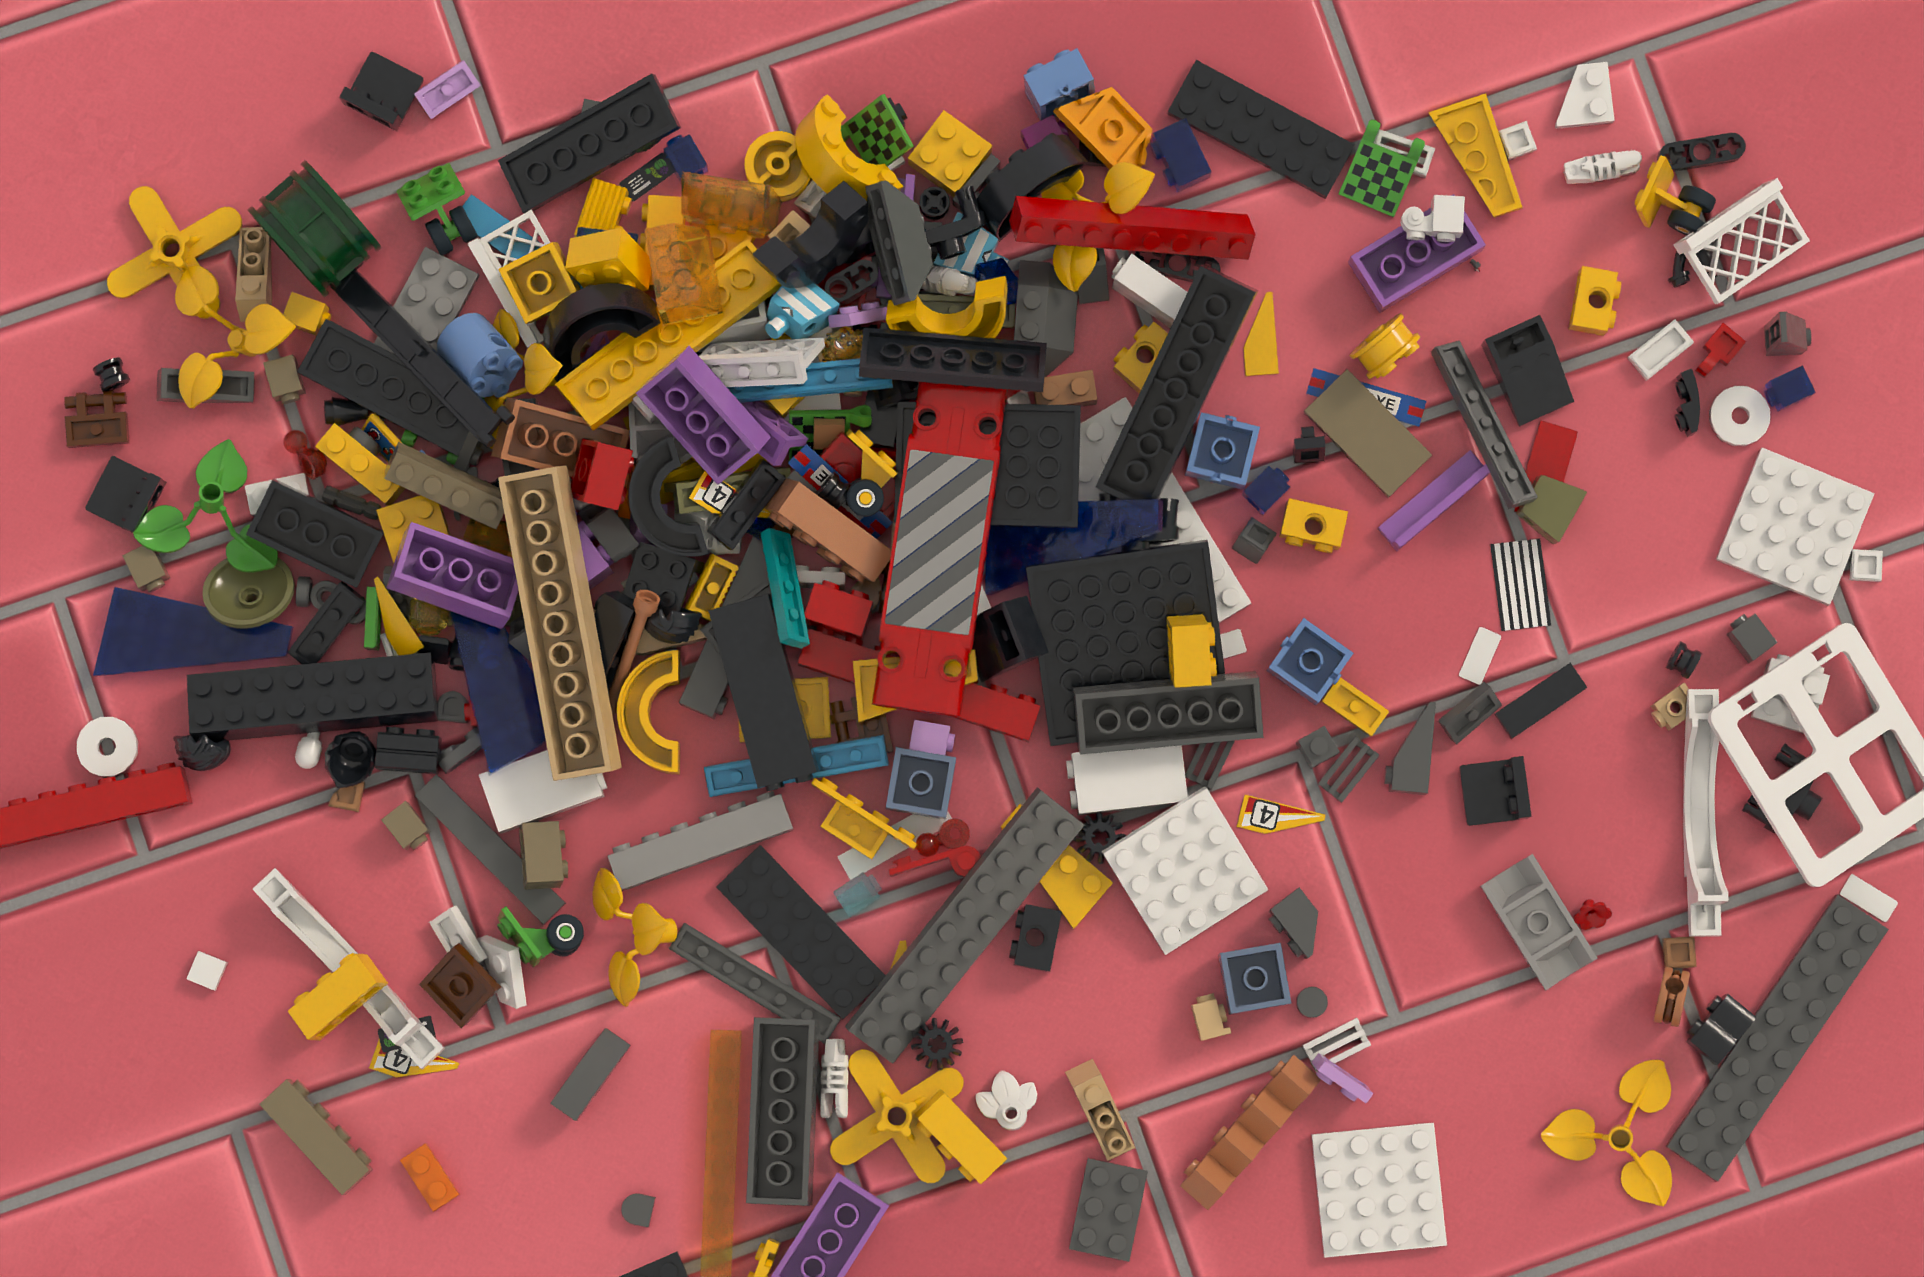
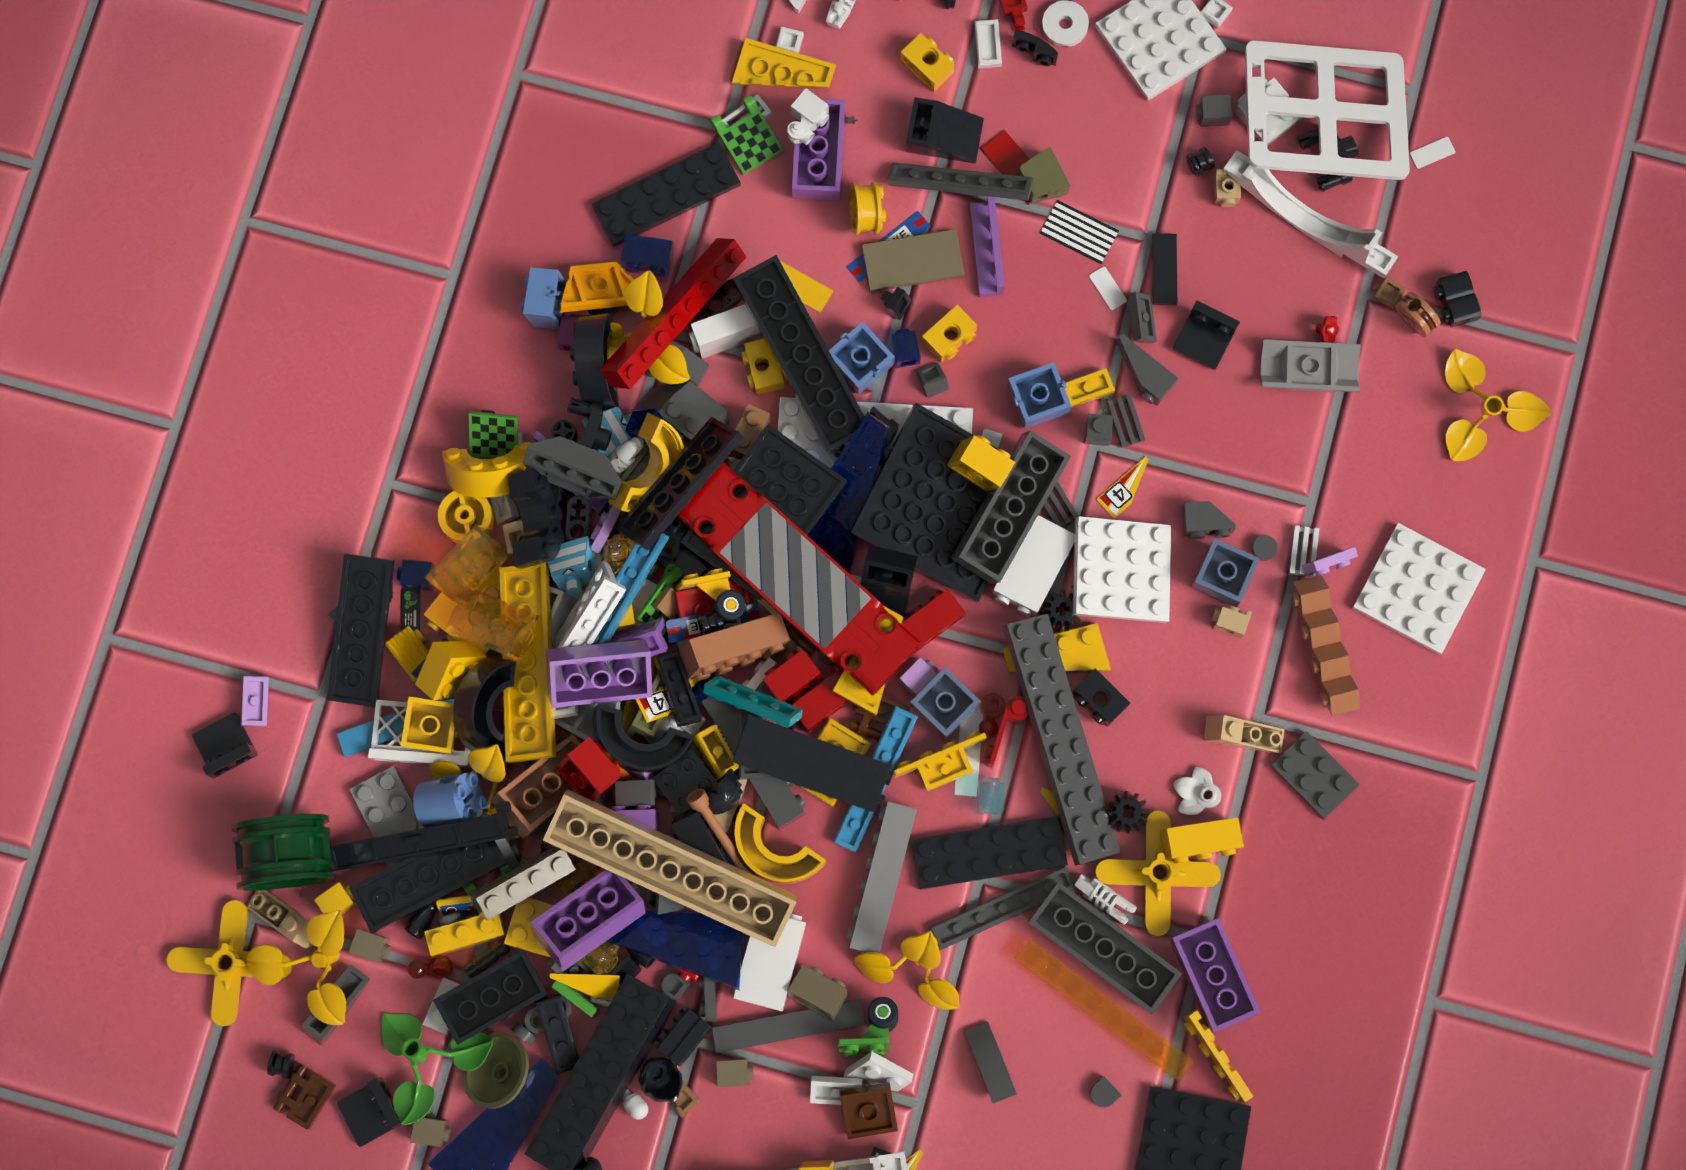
camera: 50 degrees left, 5 degrees down
bright green plate [396,163,478,255] -> none
yellow brick [908,110,993,198] -> none
dark grey plate [953,153,1001,212] -> none
dark grey plate [1666,895,1889,1182] -> none

